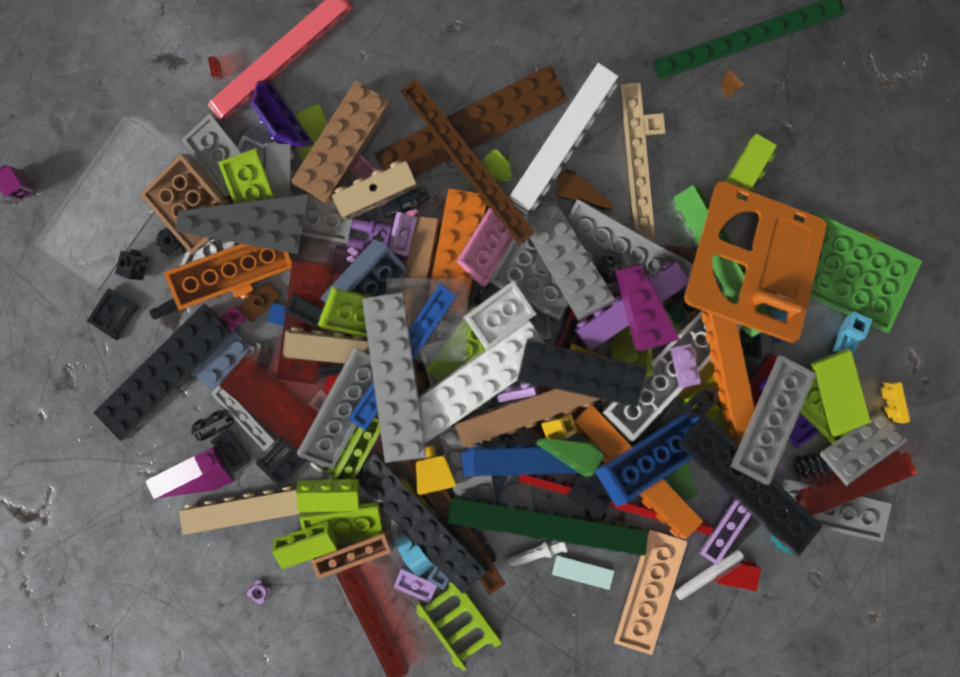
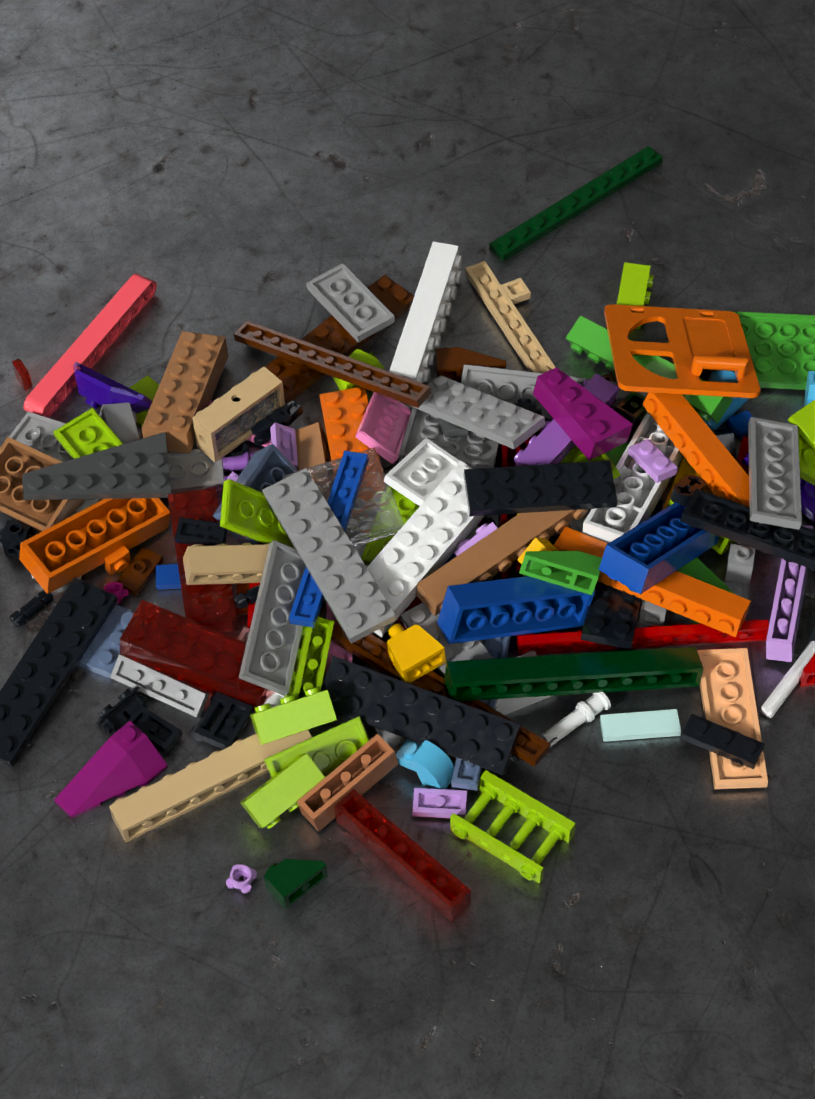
camera: 15 degrees left, 35 degrees down
clear orange tile [721,69,742,98] -> none
none -> dark green slope [264,859,328,909]
none -> light grey plate [307,263,395,342]
none -> black plate [681,714,765,769]

